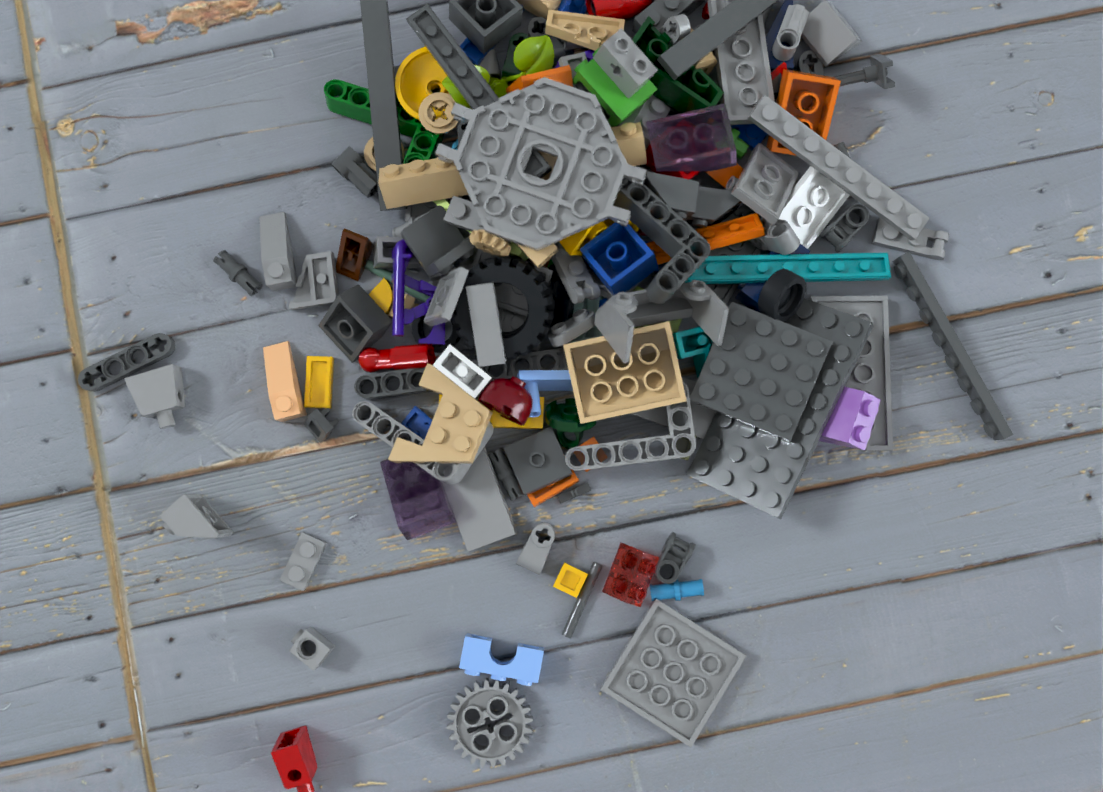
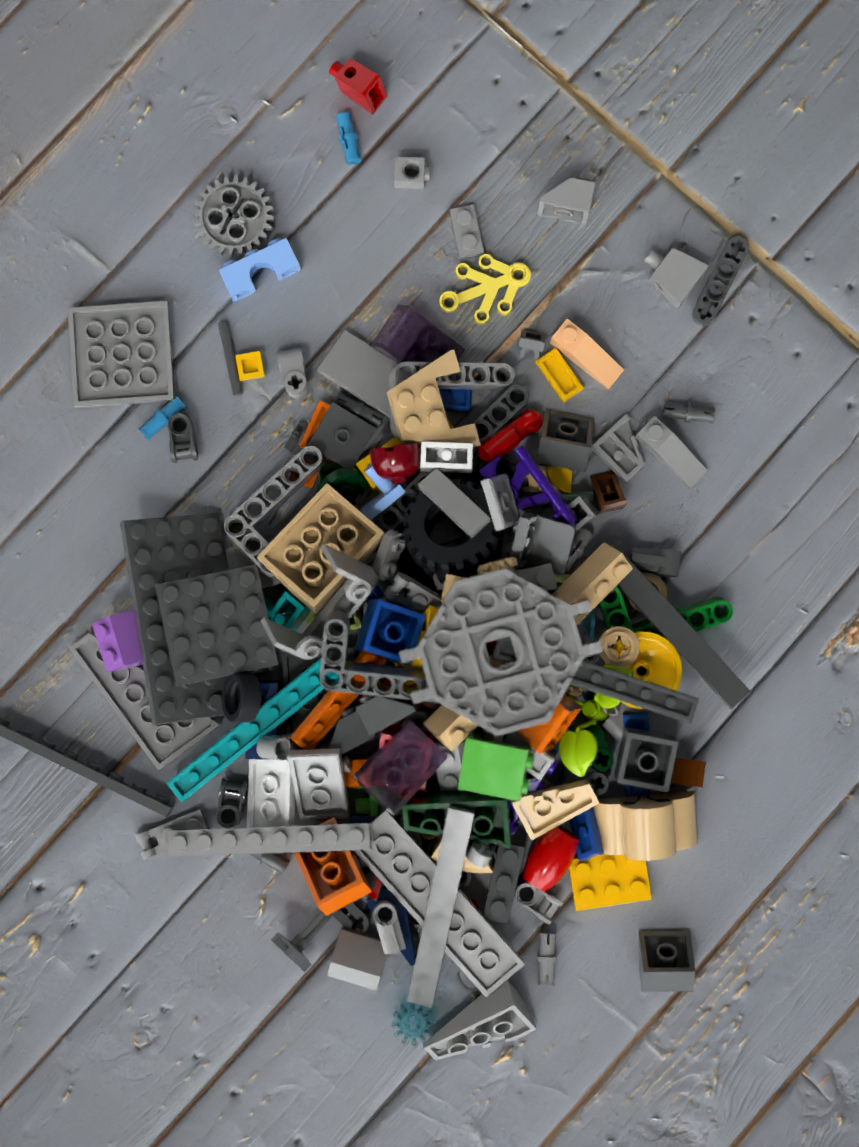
camera: 145 degrees right, 0 degrees up
light grey brick [593,28,658,99] -> none
clear red brick [602,542,659,607] -> none
none -> dark azure pin [336,112,362,165]
none -> light yellow plant [439,254,531,325]

